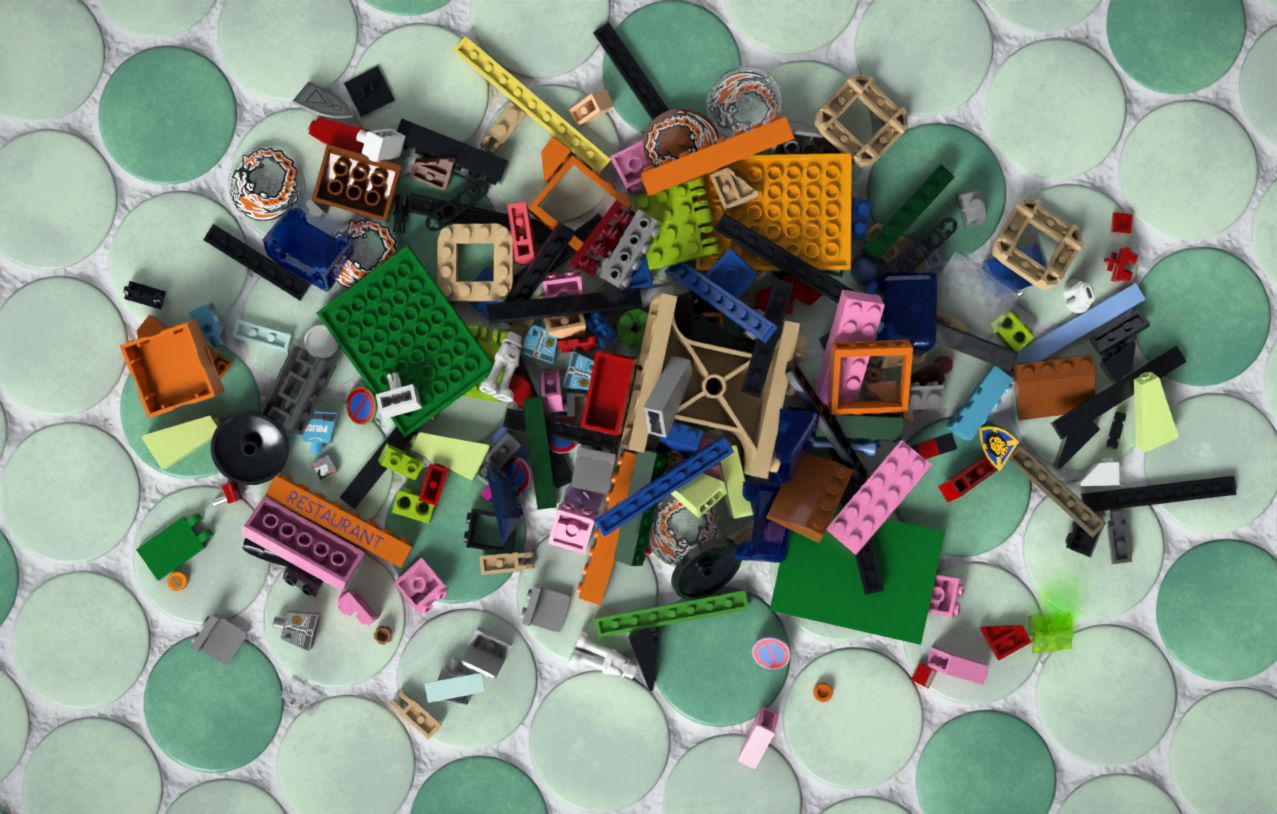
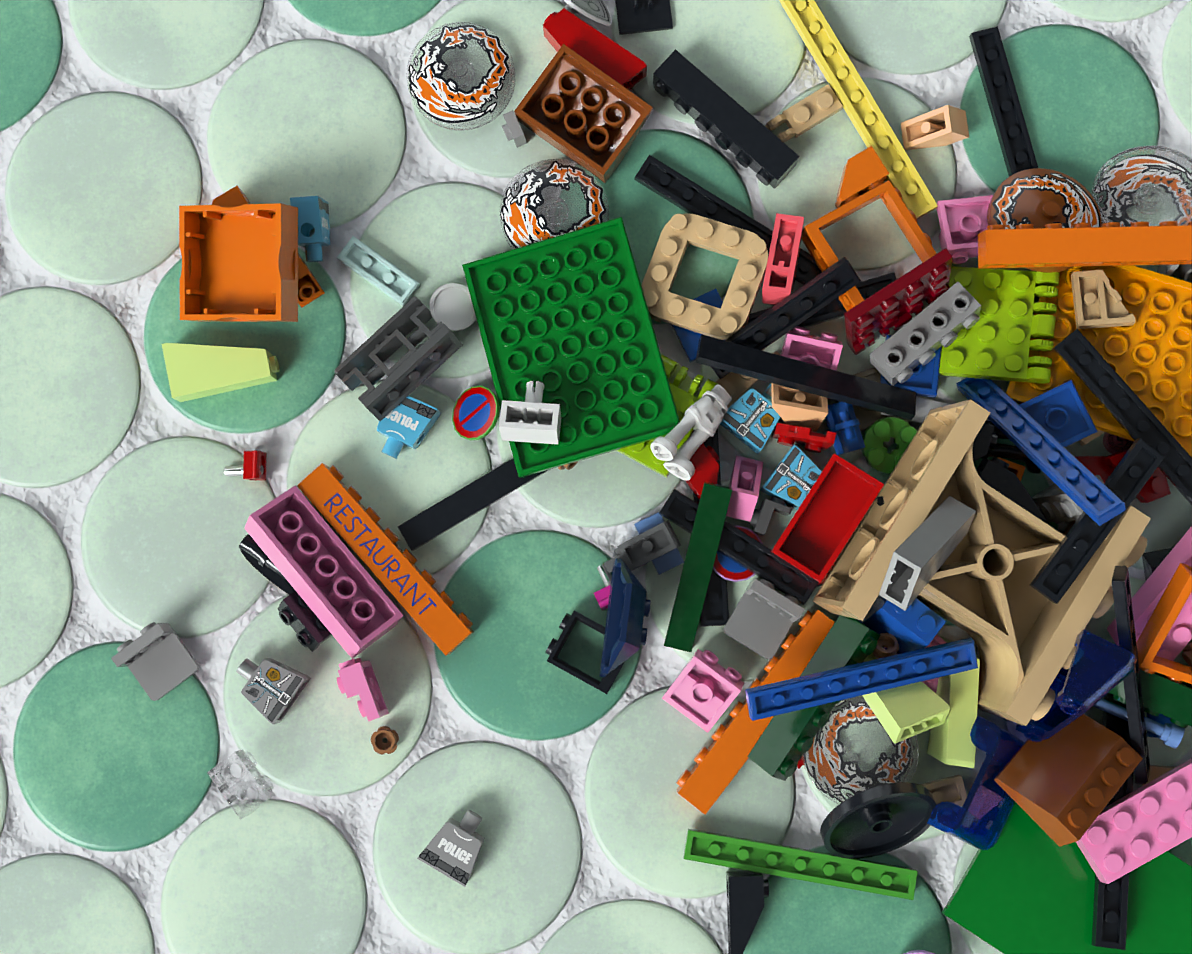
camera: 30 degrees right, 5 degrees down
black hinge [123,281,167,310] -> none
green tile [136,513,214,581] -> none
orange tile [168,571,188,591] -> none
black tile [203,224,311,301] -> none
black dish [210,410,289,485] -> none
clear blue windscreen [262,206,354,292] -> none
tile [311,454,338,480] -> none
white brick [357,129,405,162] -> none
lime brick [378,443,424,481] -> none
tan hinge [391,690,442,739] -> none
lime brick [392,487,436,523] -> none
black pin [393,194,408,234] -> none
bright pink plate [393,557,449,614] -> none
reddish brown wing [410,158,456,192] -> none
yellowish green slope [410,432,491,481] -> none
red slope [418,463,450,506] -> none
light aqua tile [424,672,486,703] -> none
black beam [425,179,489,232] -> none
light grey bracket [461,626,513,679] -> none
tan hinge [479,552,535,575] -> none
piece [499,456,532,494] -> none
light grey bracket [520,585,570,632] -> none
lavender piece [564,484,602,513] -> none
white piece [568,631,638,679] -> none

